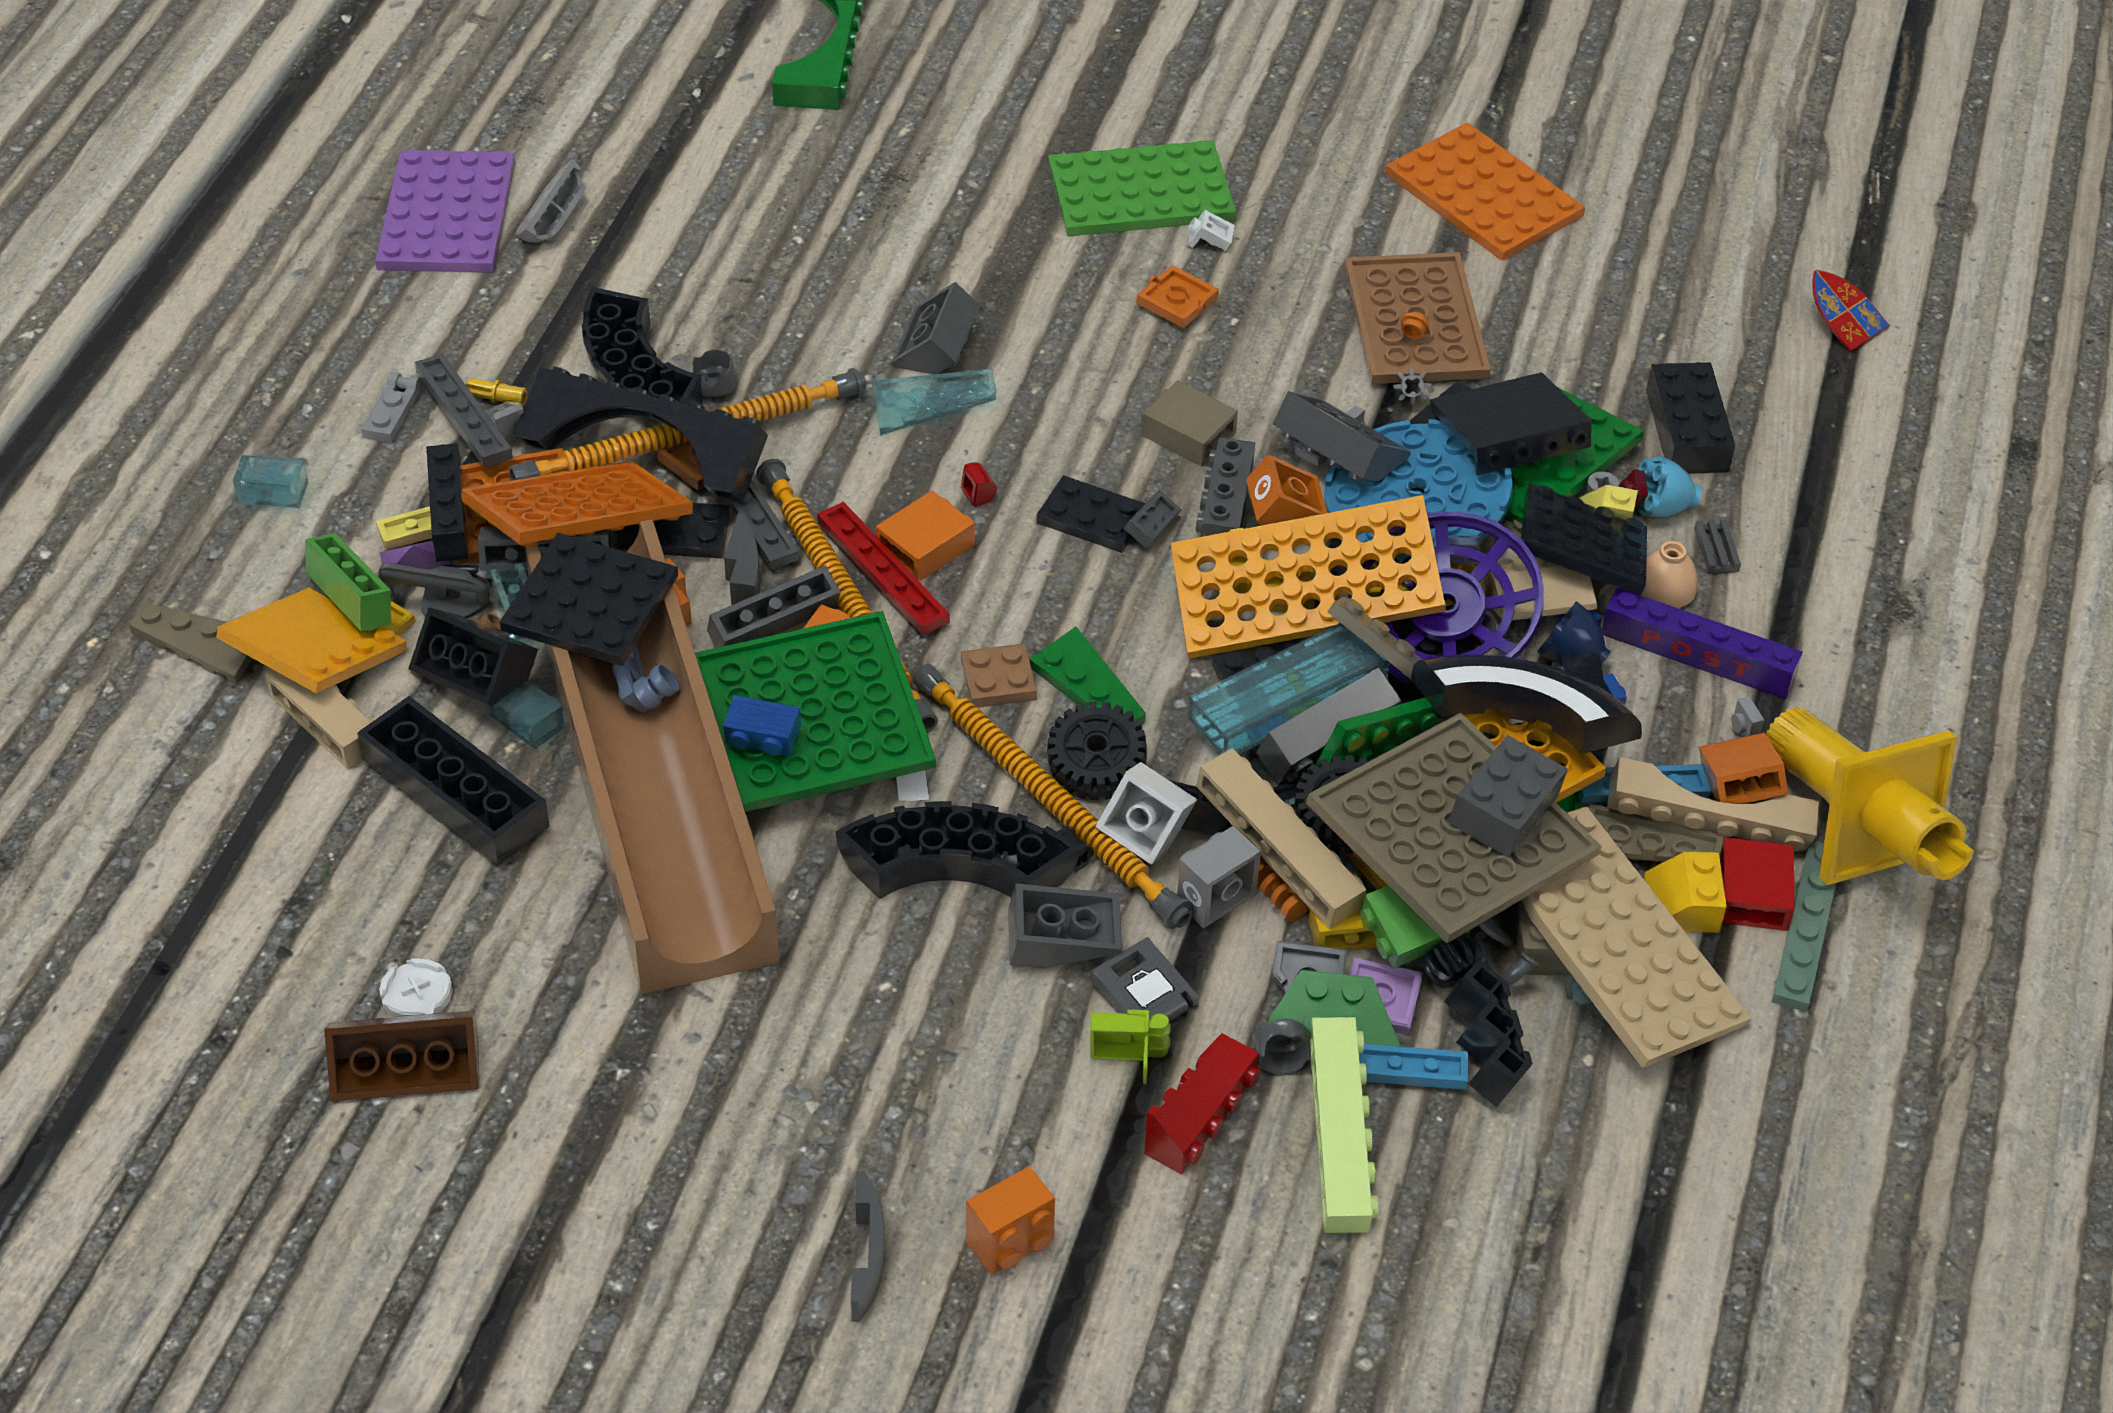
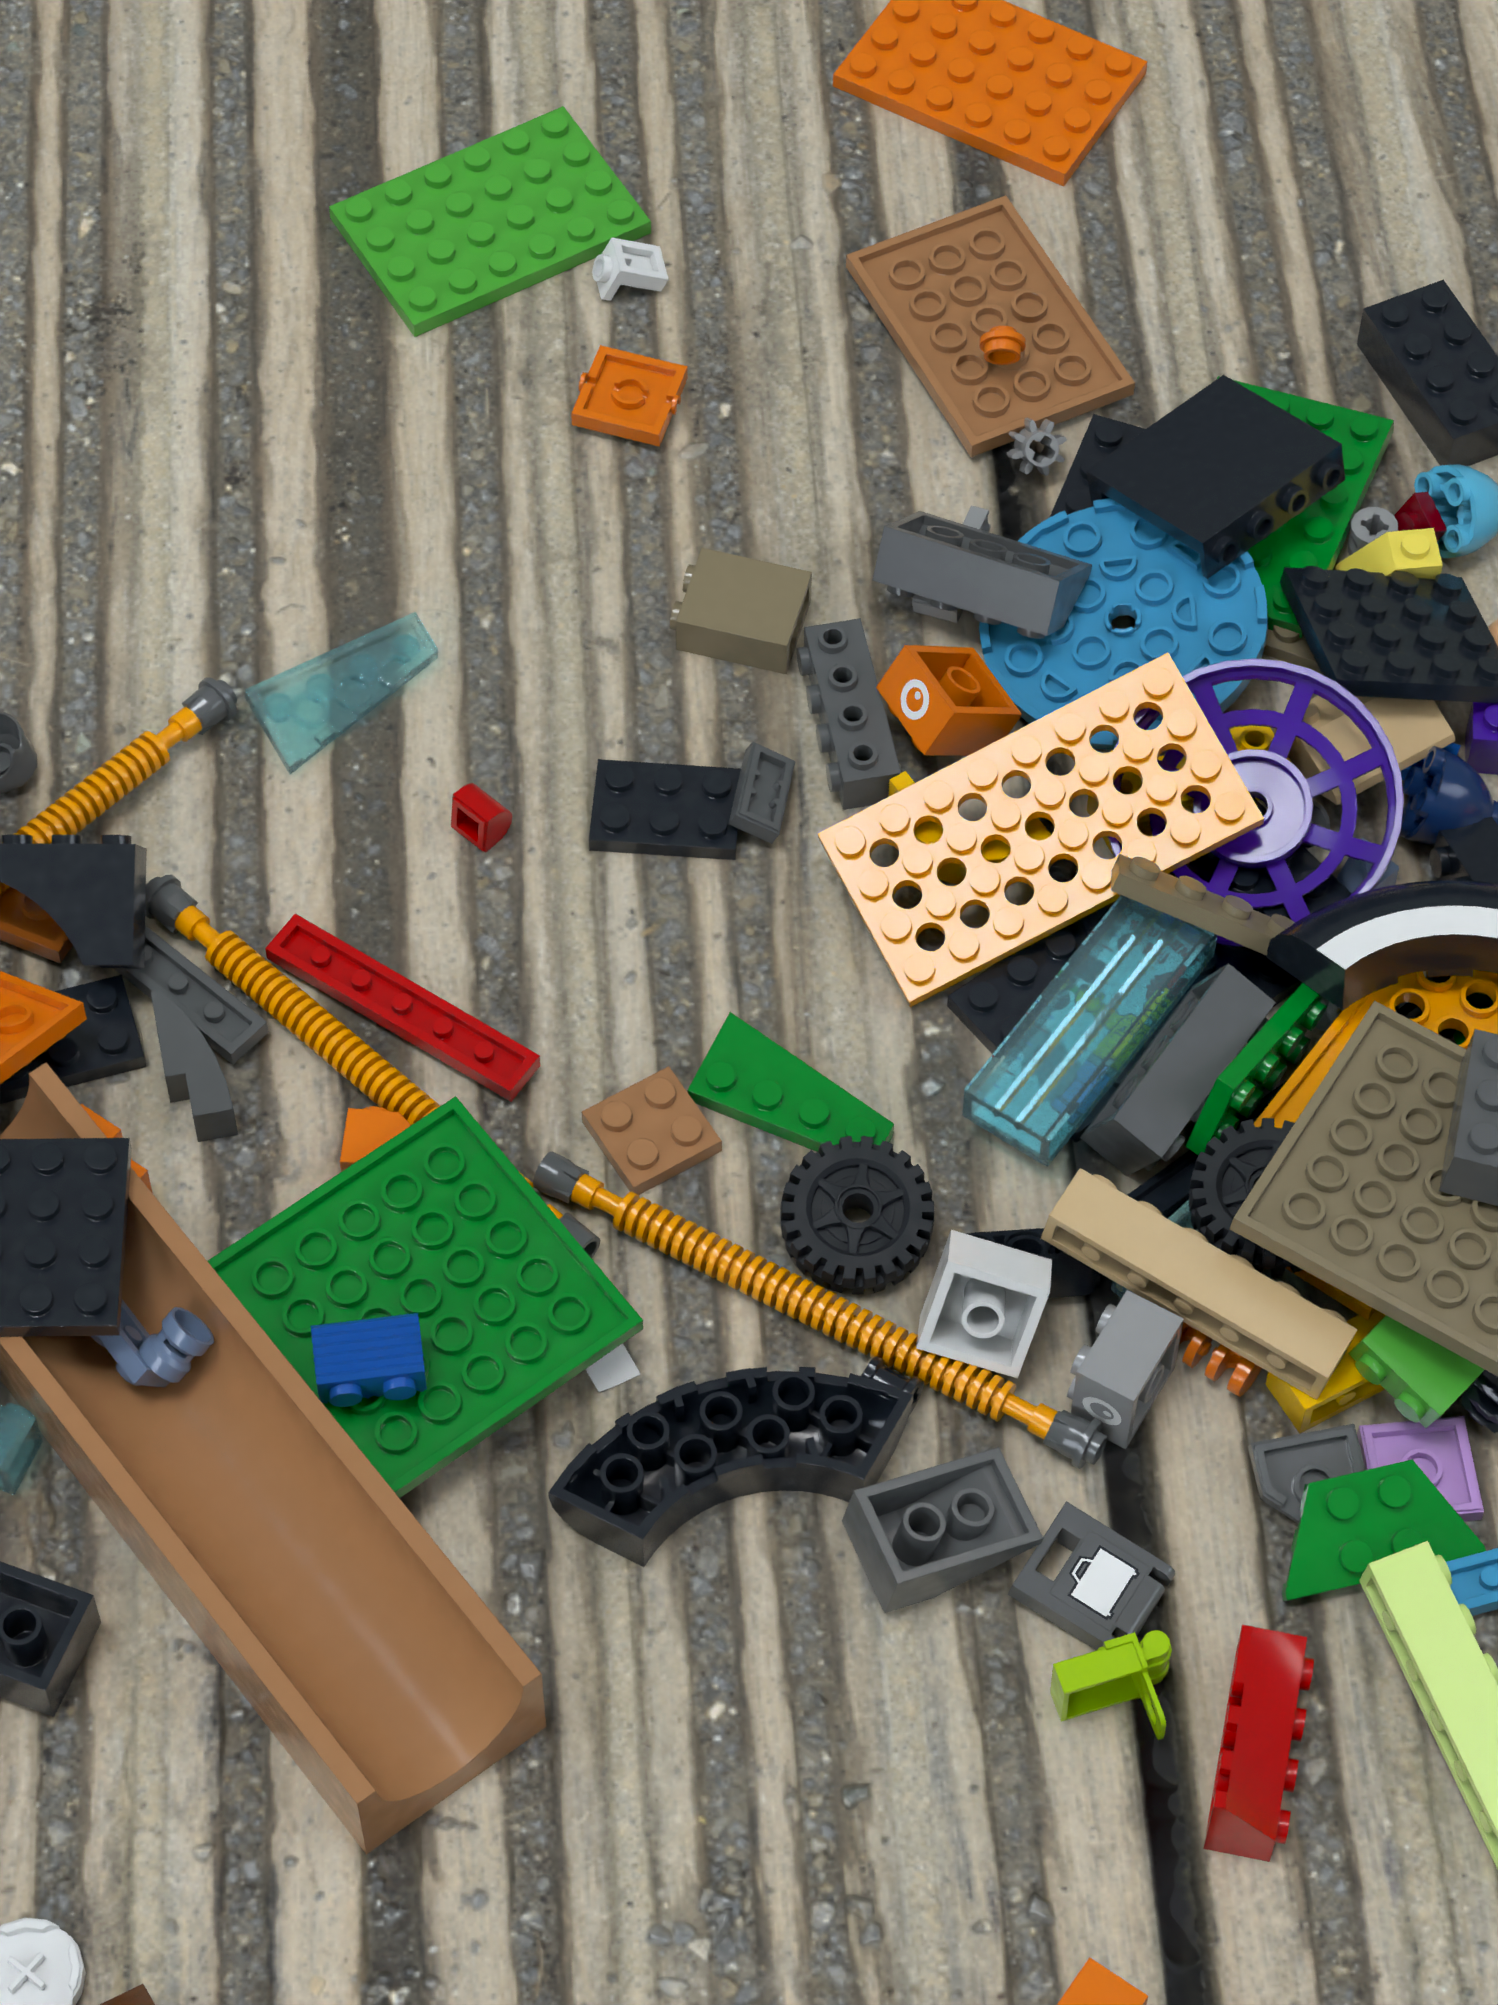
camera: 20 degrees left, 10 degrees up
dark grey brick [707,565,841,648] -> none
orange brick [876,490,975,581] -> none
dark grey slope [891,282,980,375] -> none
dark grey hair [1252,1018,1310,1074] -> none
sand blue wheel [1449,535,1481,564] -> none

